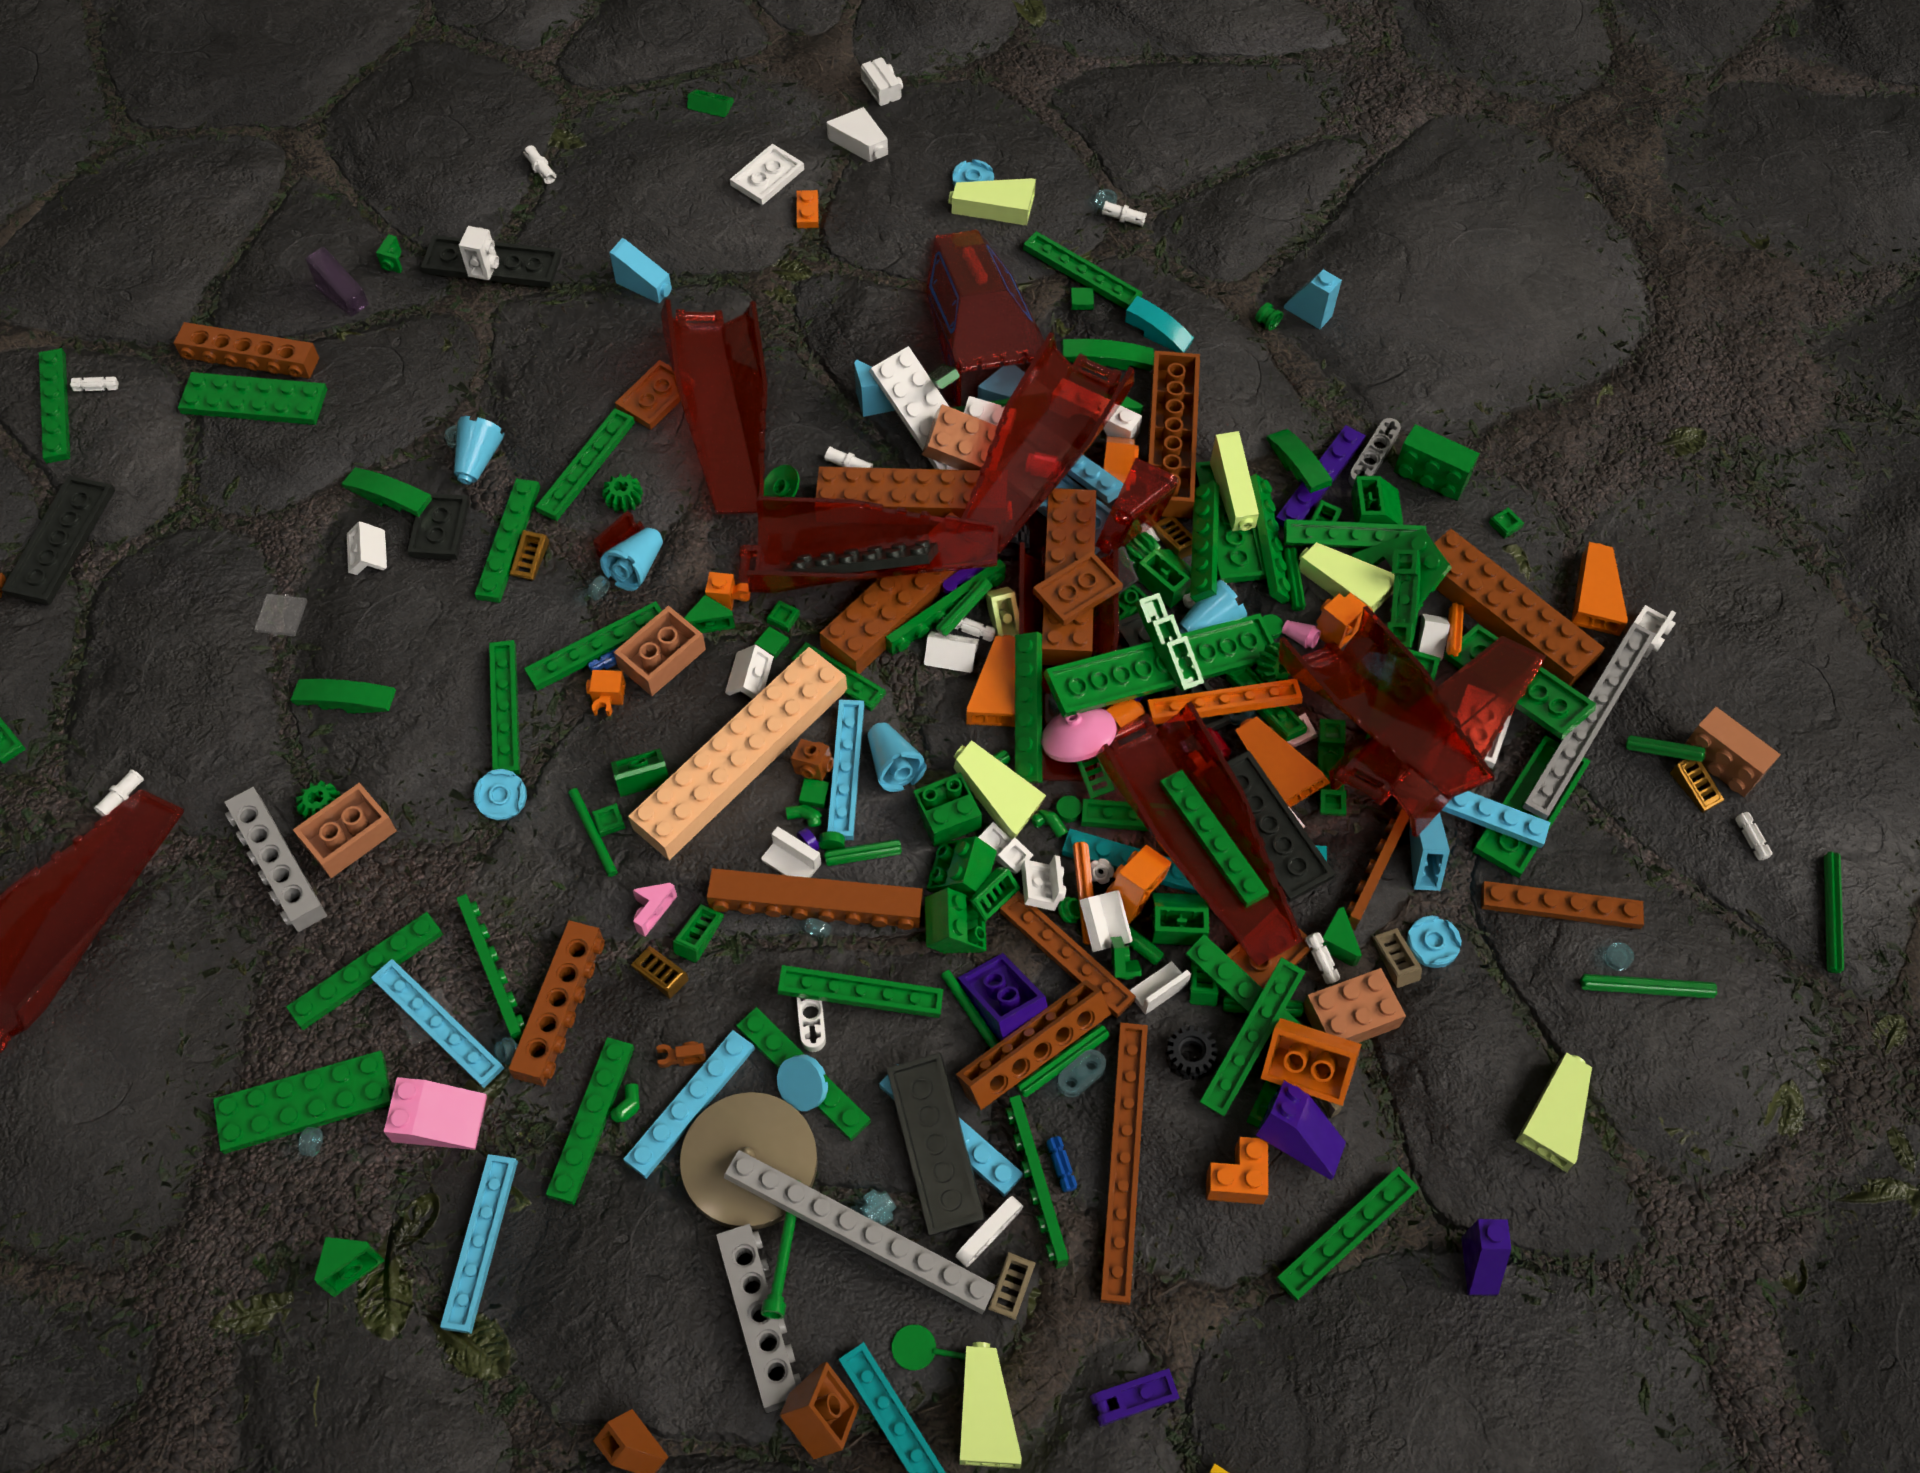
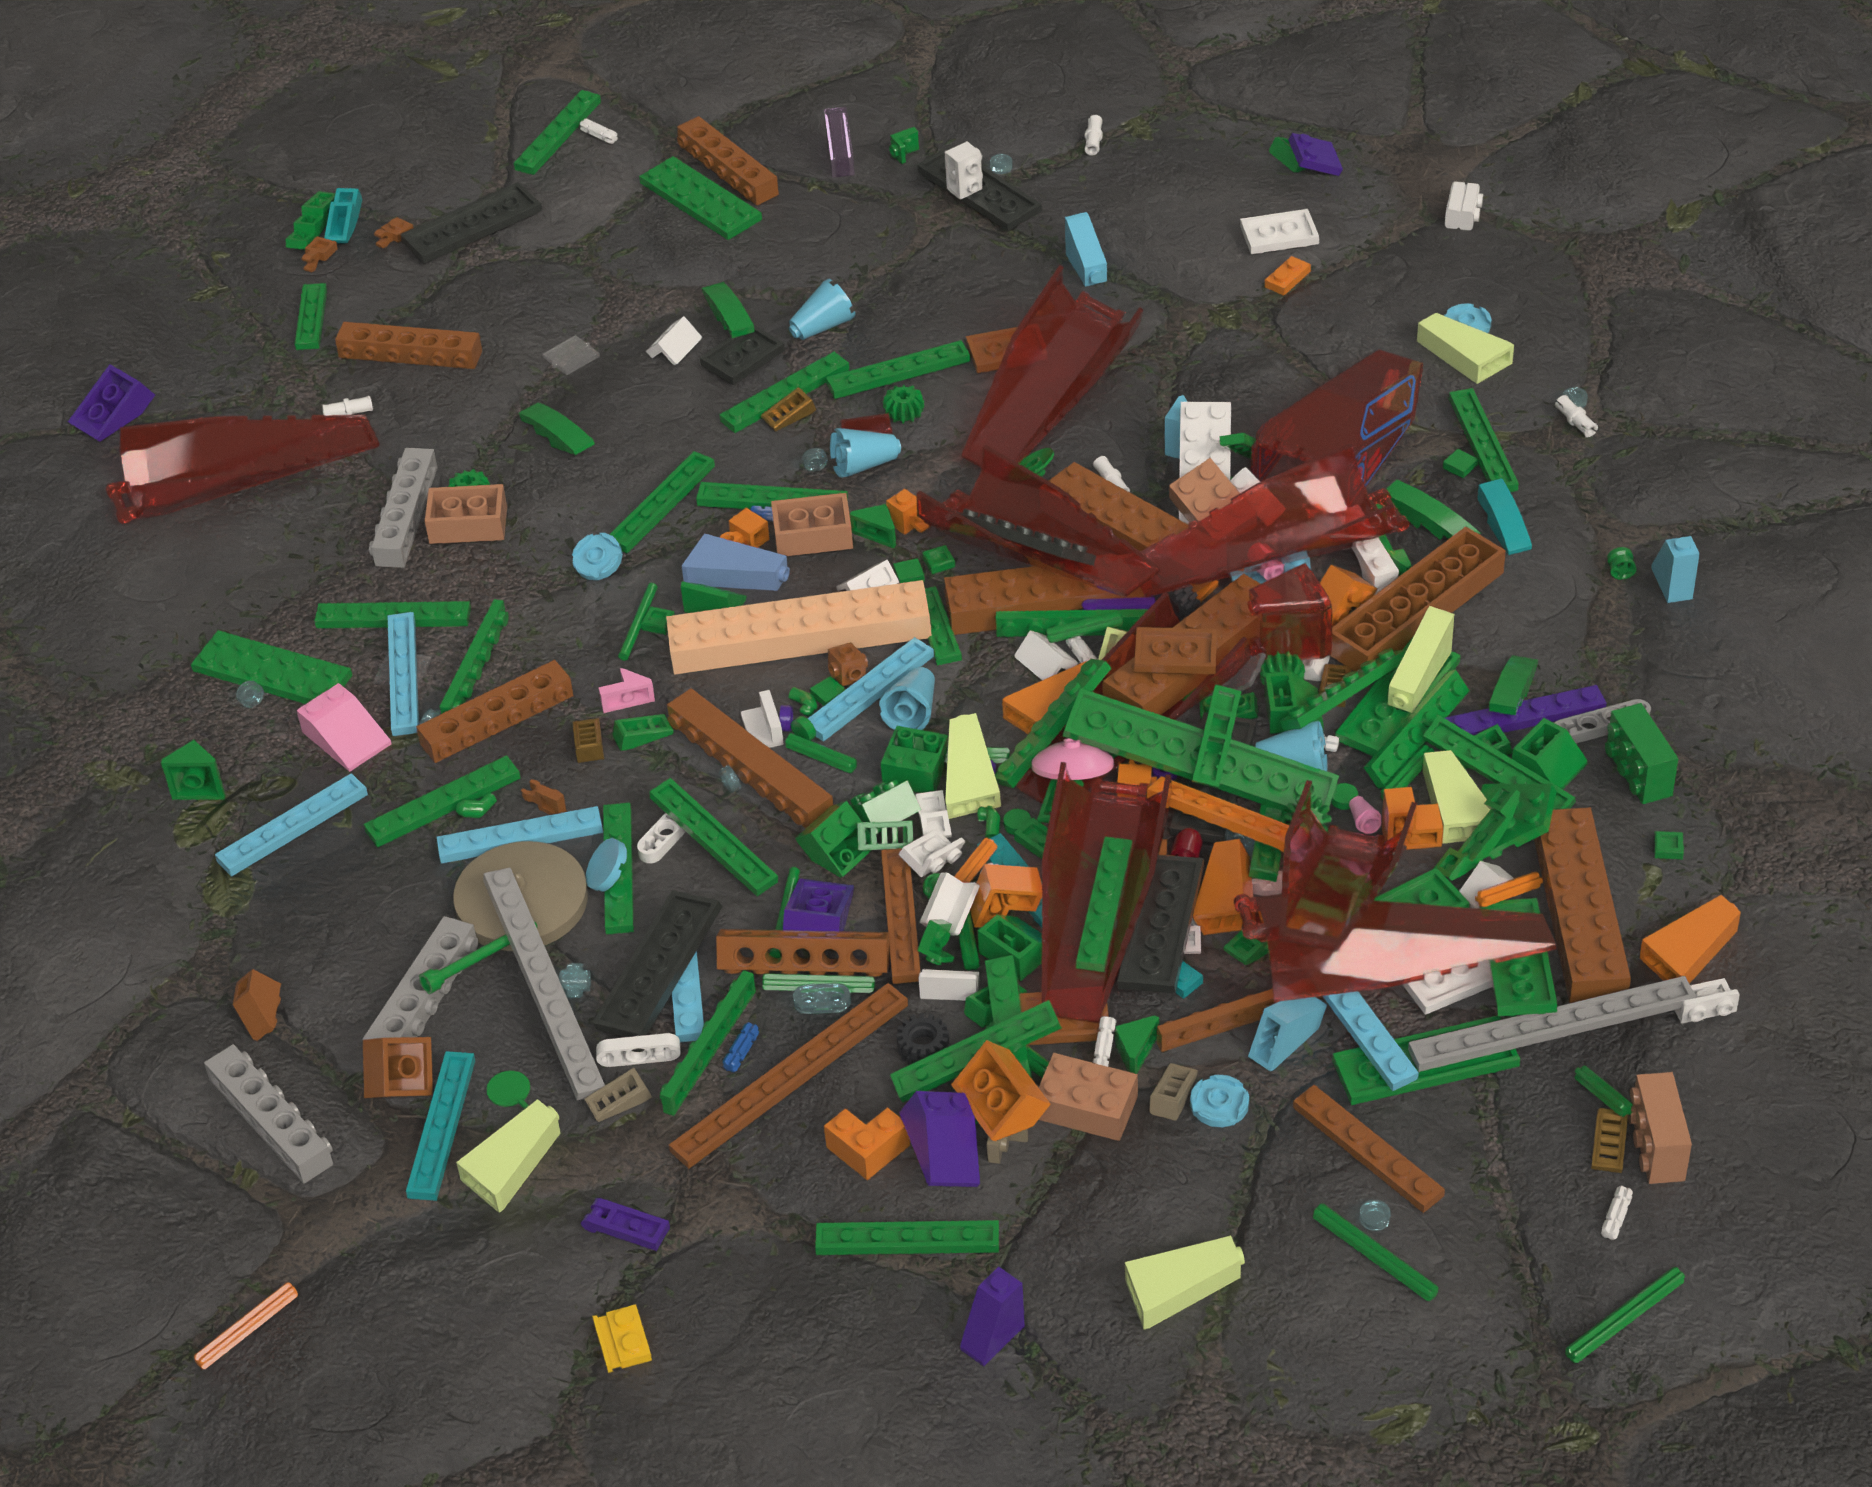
camera: 45 degrees right, 15 degrees down
white slope [827,107,888,162] -> none
none -> dark orange brick [335,322,482,369]
none -> medium blue slope [682,533,790,591]
none -> clear light blue tile [990,154,1013,174]
none -> dark purple plate [1288,133,1343,176]

